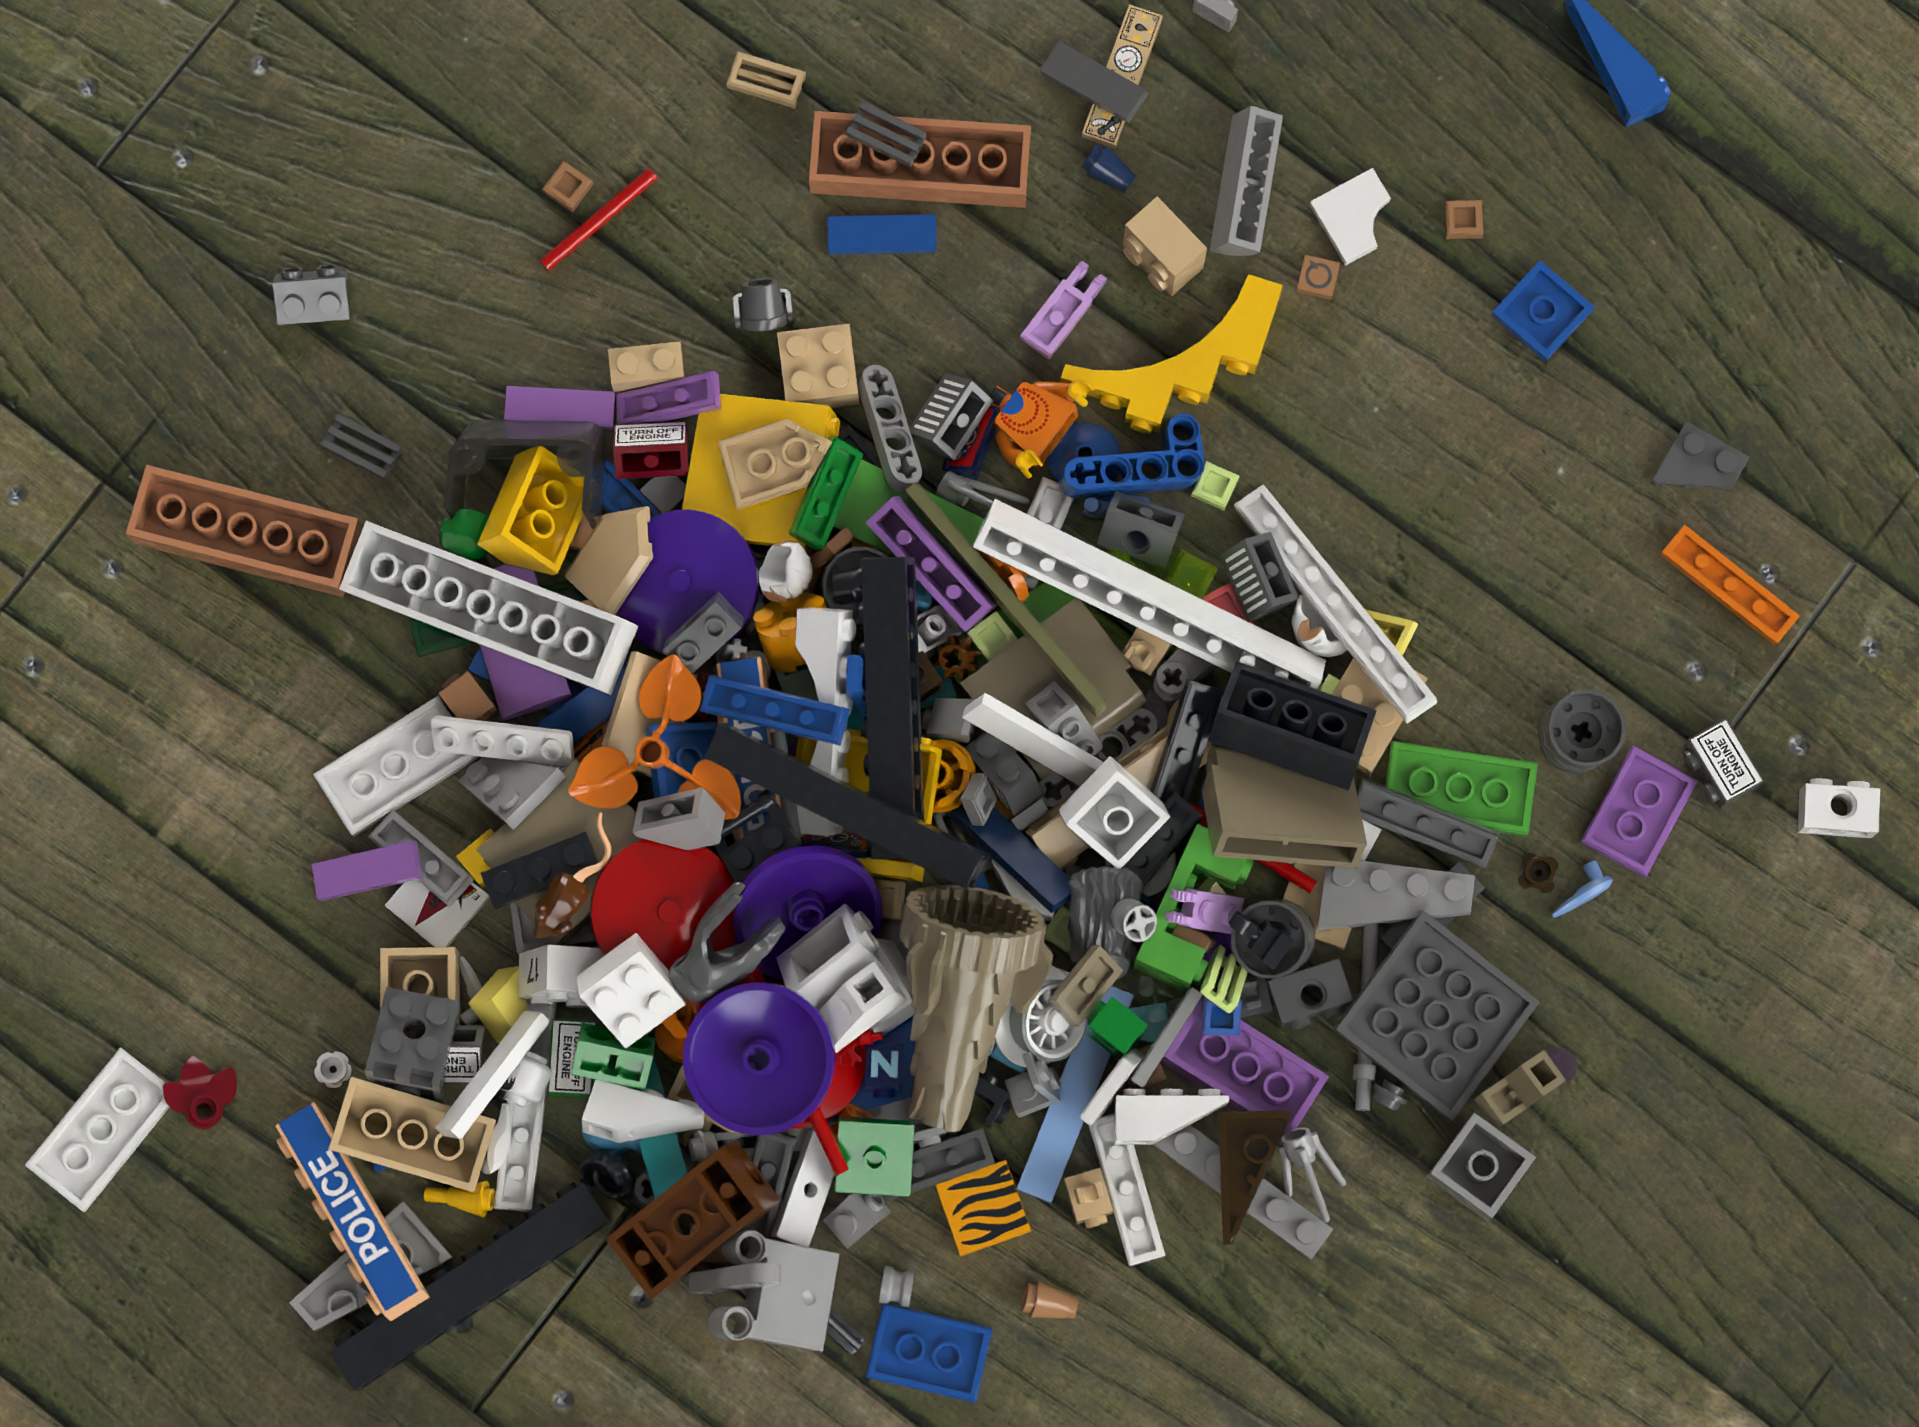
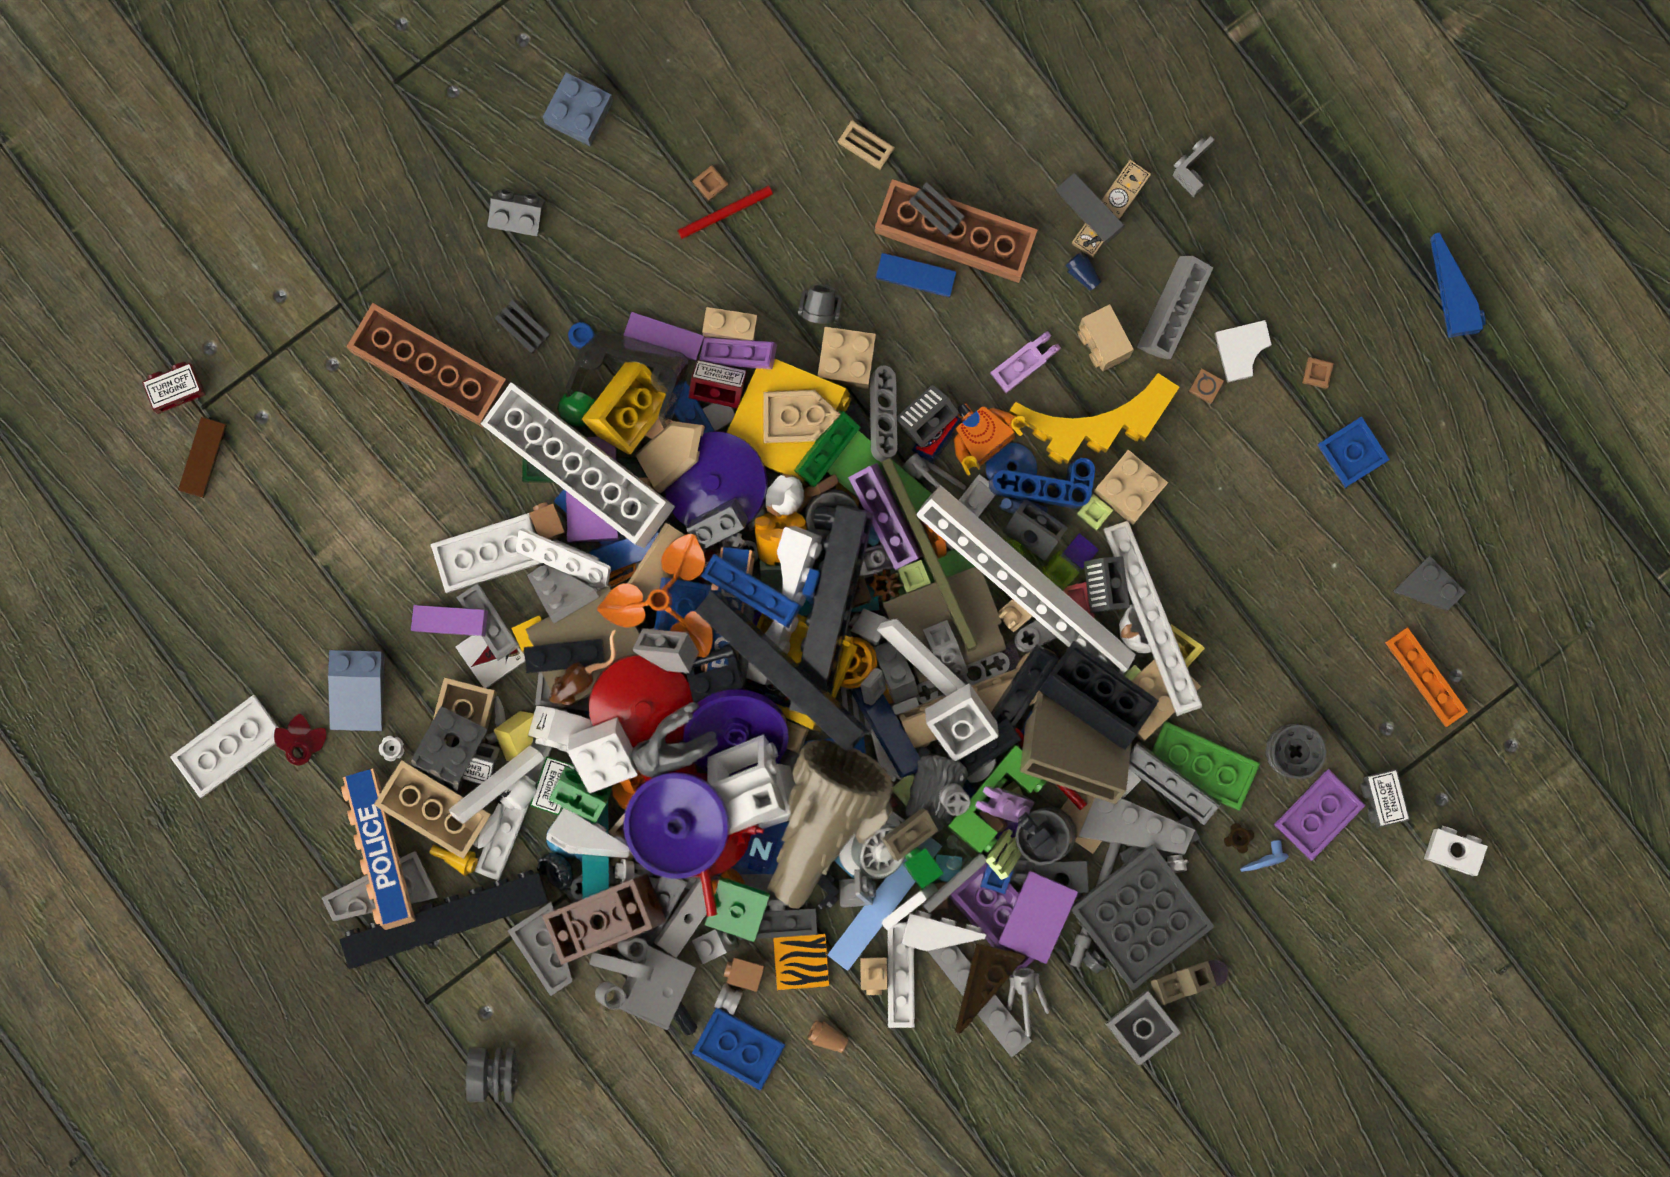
camera: 15 degrees right, 5 degrees up
none -> slope [328,650,385,731]
none -> light grey wing [508,902,573,996]
none -> sand blue brick [543,72,613,146]
none -> blue tile [568,322,594,349]
none -> medium nougat brick [724,958,765,992]
none -> medium lavender tile [998,870,1078,964]
none -> dark purple tile [1062,533,1099,570]
none -> tan brick [1093,450,1168,525]
none -> white plate [1167,855,1189,873]

